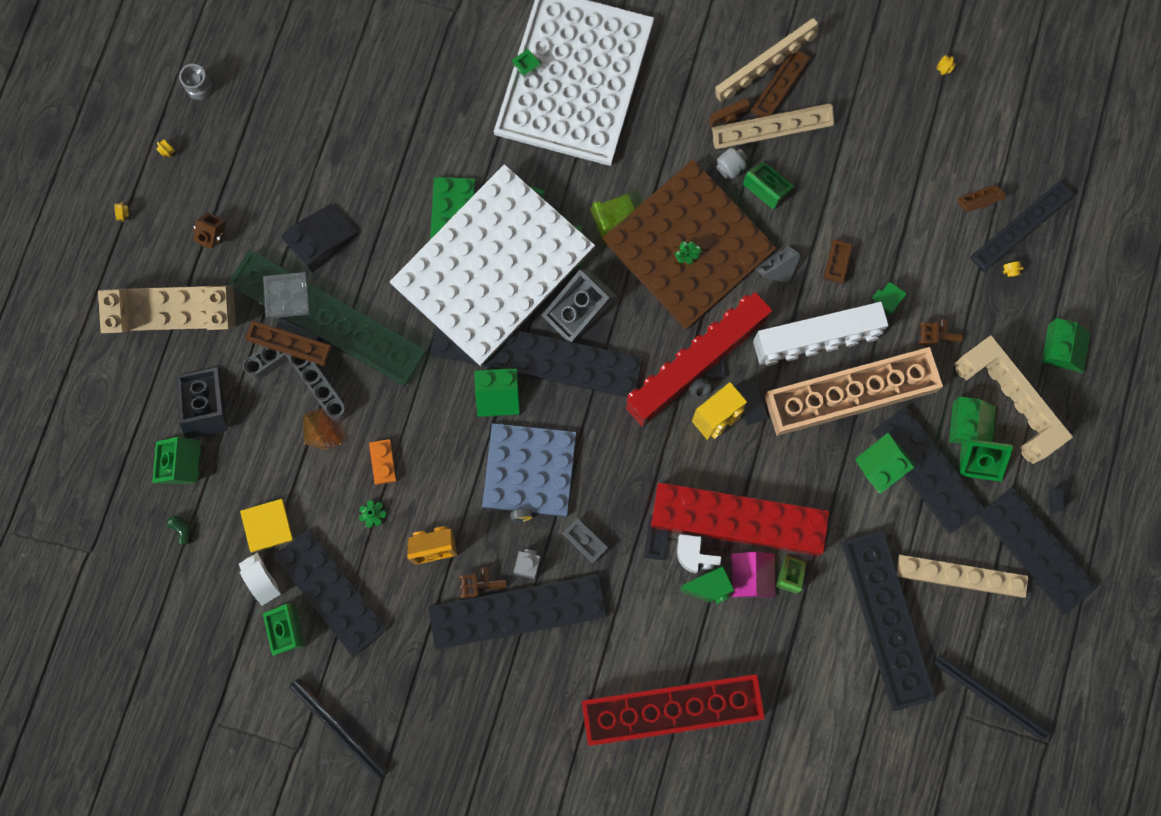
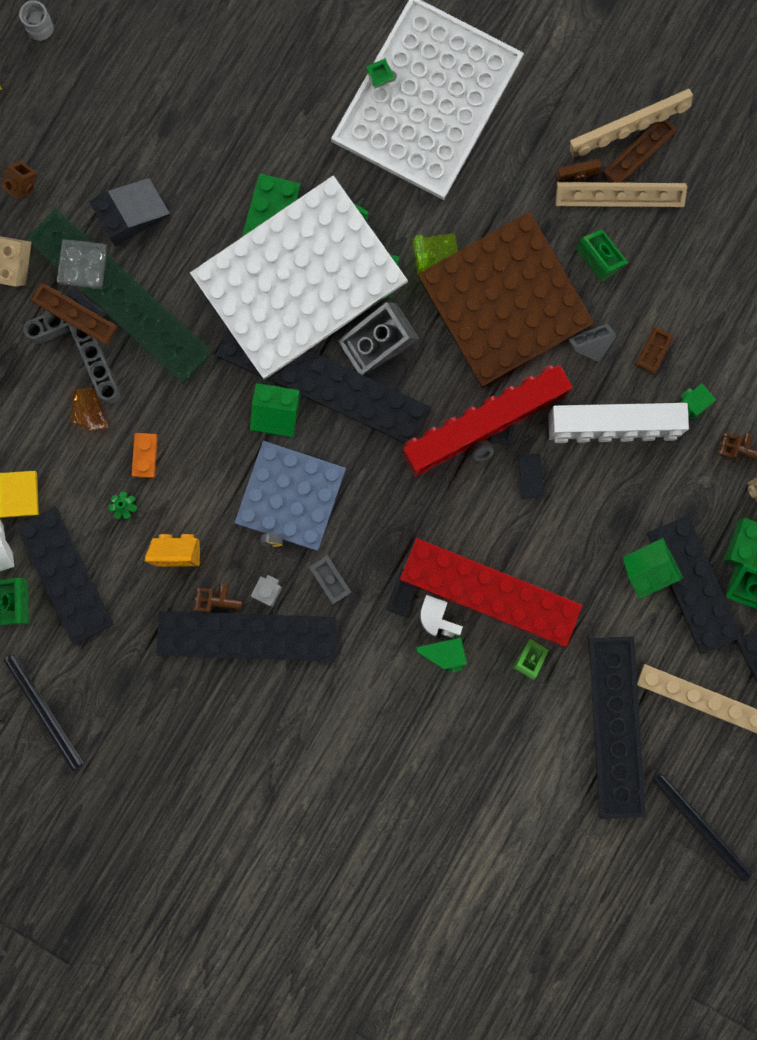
camera: 10 degrees right, 5 degrees up
red brick [582,674,764,746] -> none
green plant [675,241,702,265] -> none
yellow brick [692,382,747,440] -> none
light grey head [716,148,747,179] -> none
dark pink slope [731,552,775,597] -> none
light nougat brick [764,347,943,436] -> none

